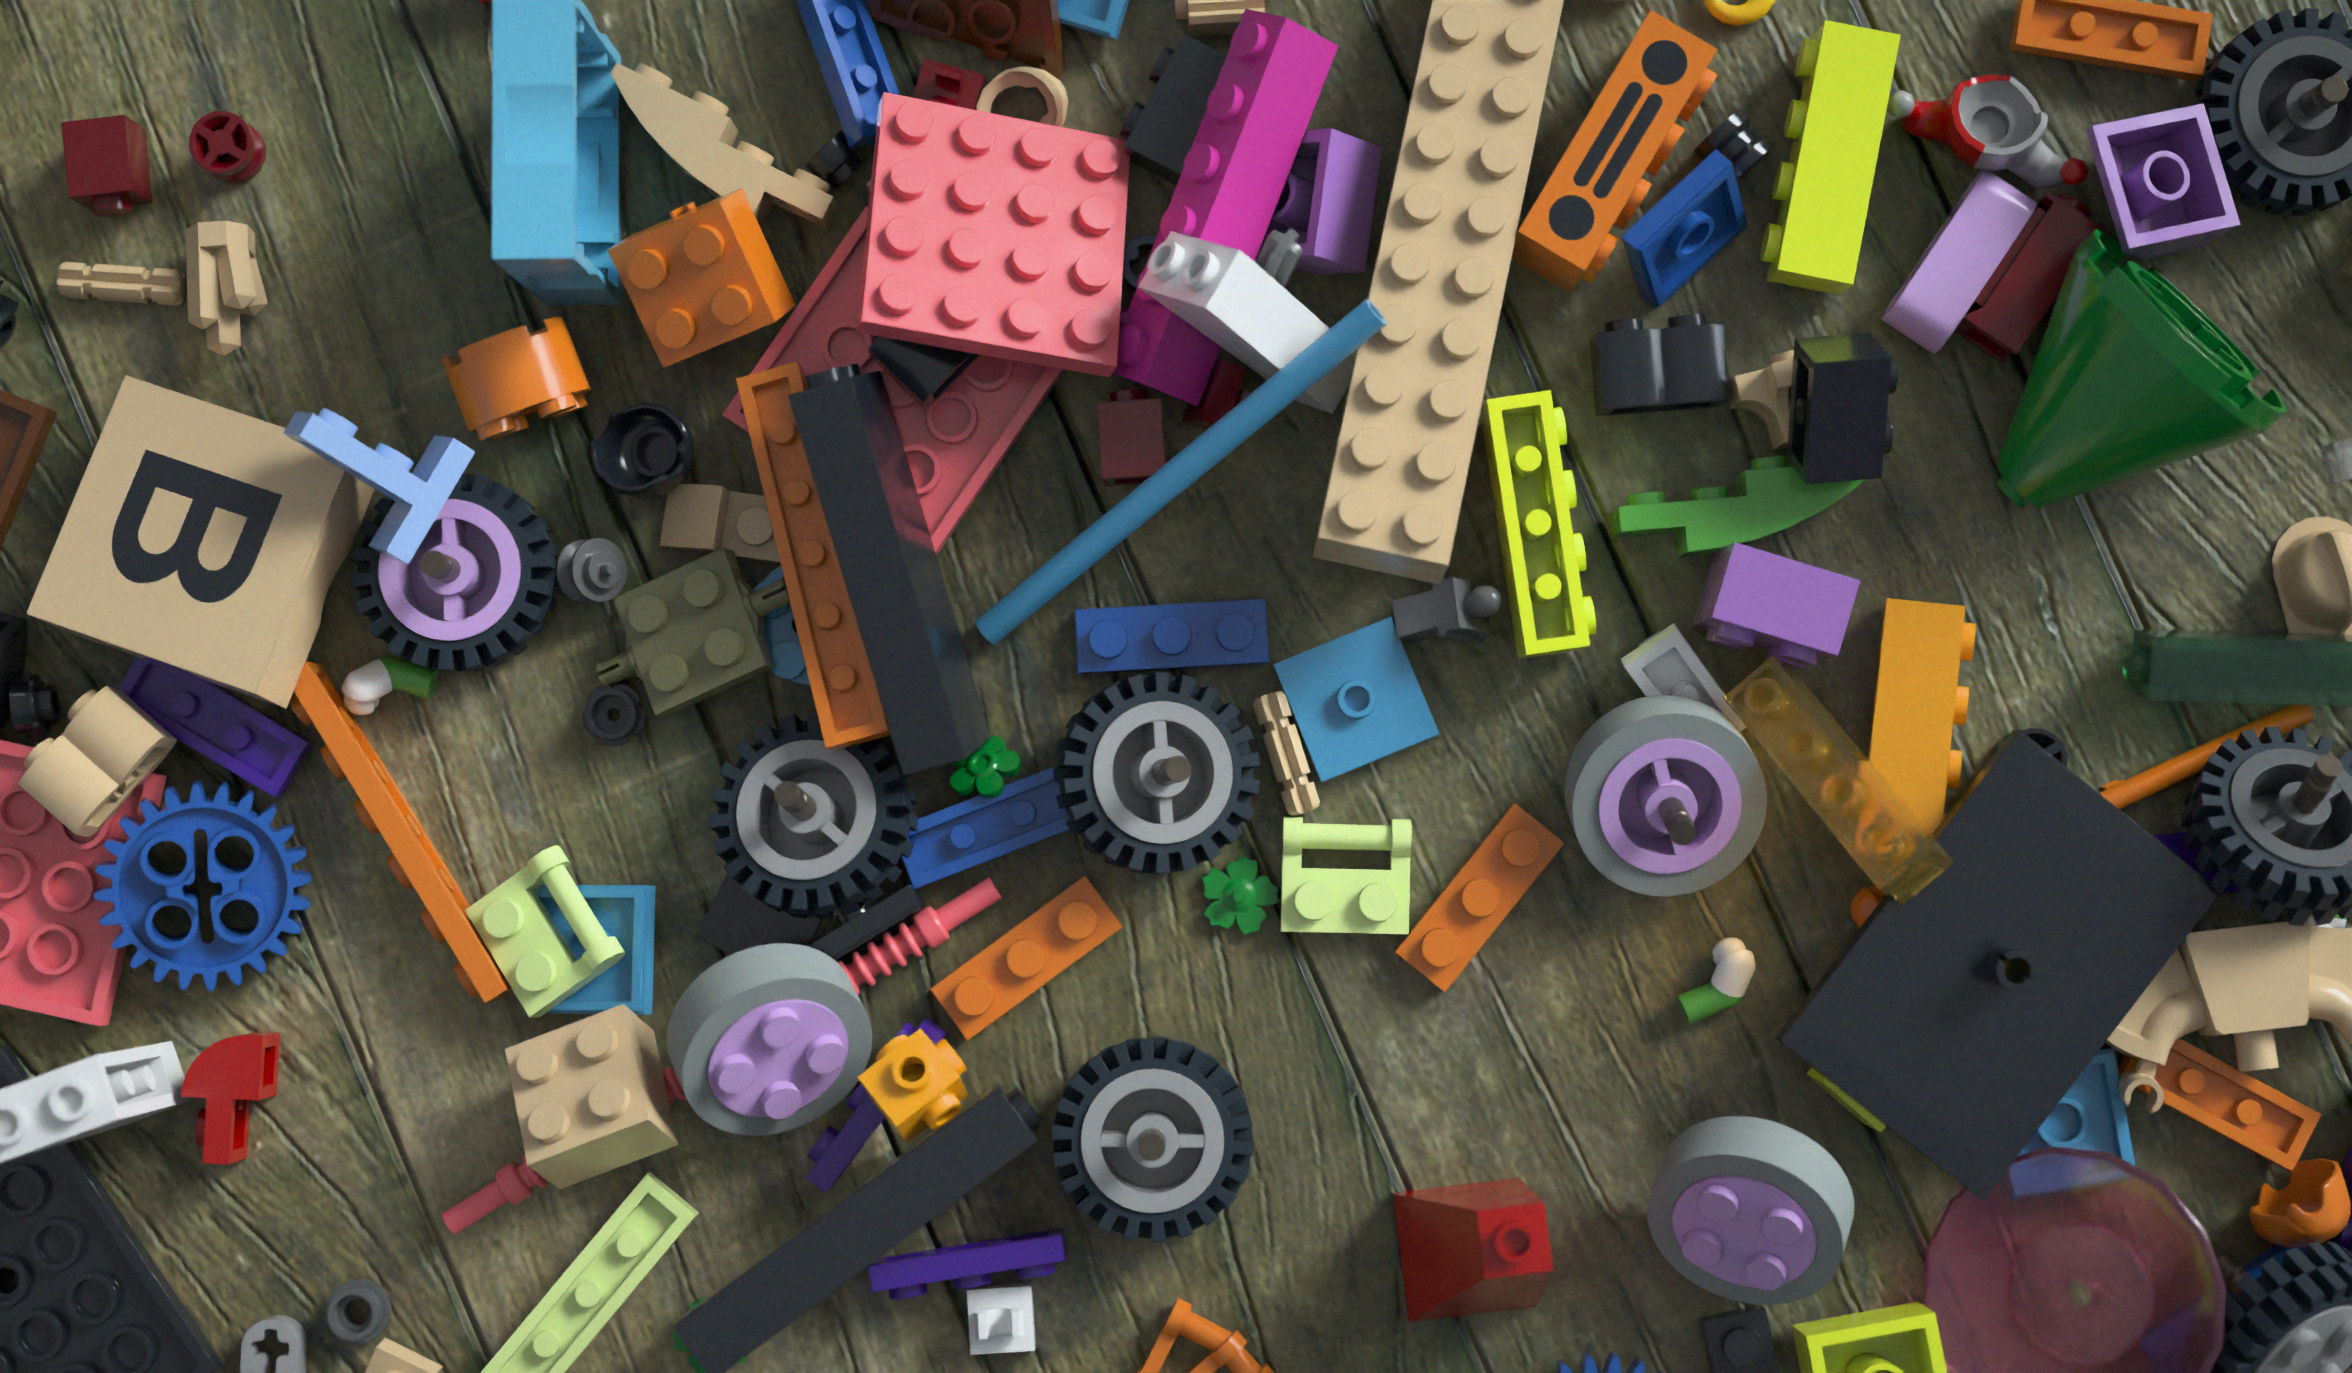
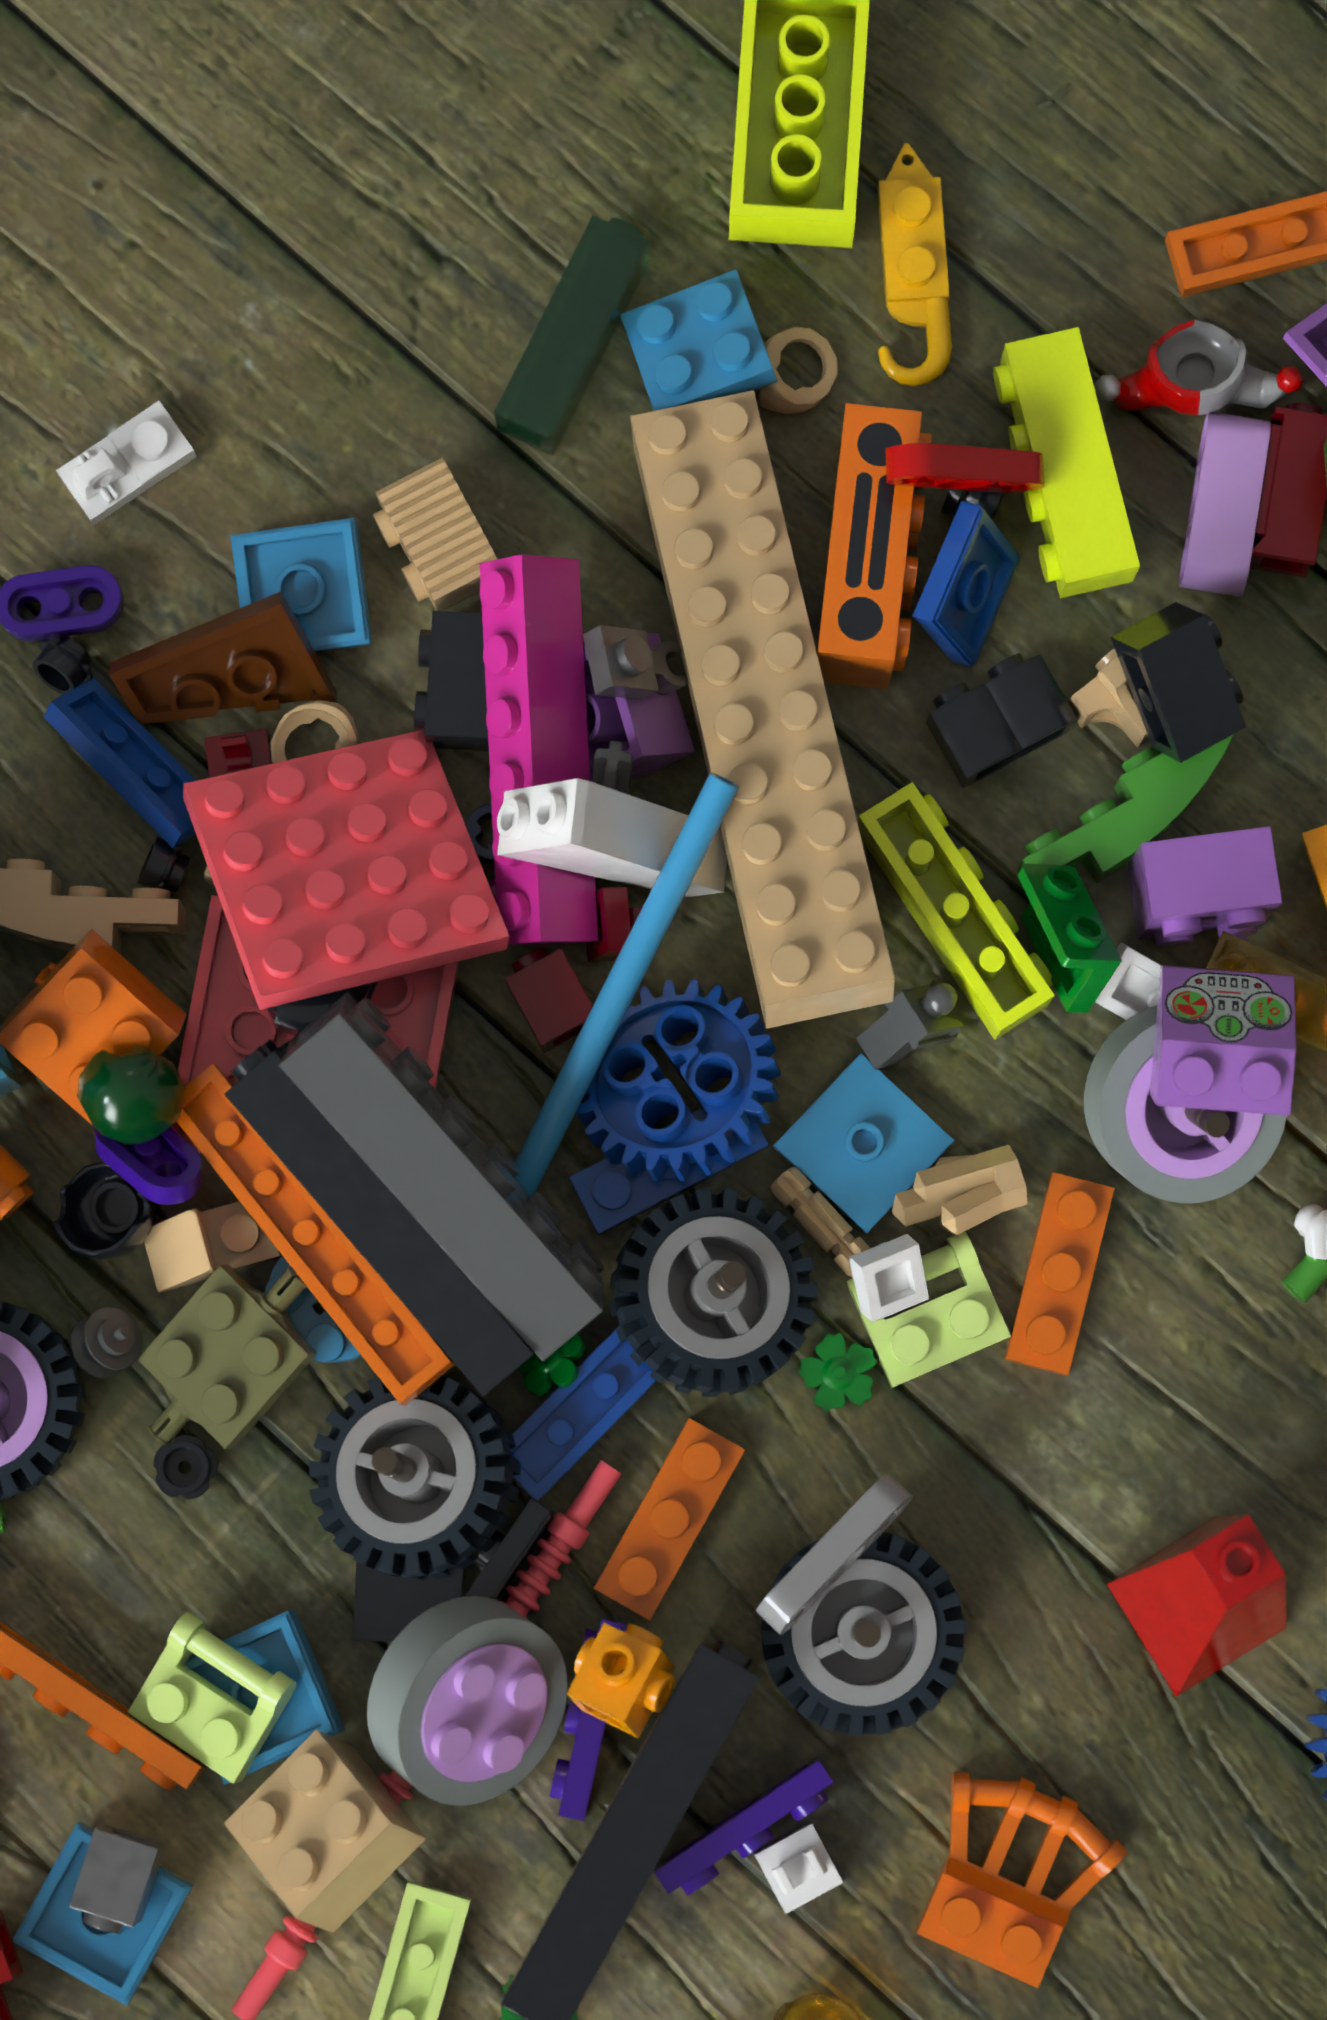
camera: 25 degrees left, 5 degrees down
none -> dark azure plate [12,1821,194,2006]
none -> flat silver brick [69,1824,167,1933]
none -> dark green hair [77,1045,185,1144]
none -> dark purple plate [94,1126,202,1205]
none -> dark grey brick [279,991,604,1361]
none -> blue gear [576,979,781,1182]
none -> flat silver plate [583,625,688,700]
none -> light grey beam [756,1473,913,1635]
none -> white tile [849,1234,929,1323]
none -> red beam [885,443,1044,493]
none -> tan rock [892,1144,1028,1235]
none -> green bracket [1017,864,1122,1013]
none -> medium lavender slope [1150,965,1296,1116]

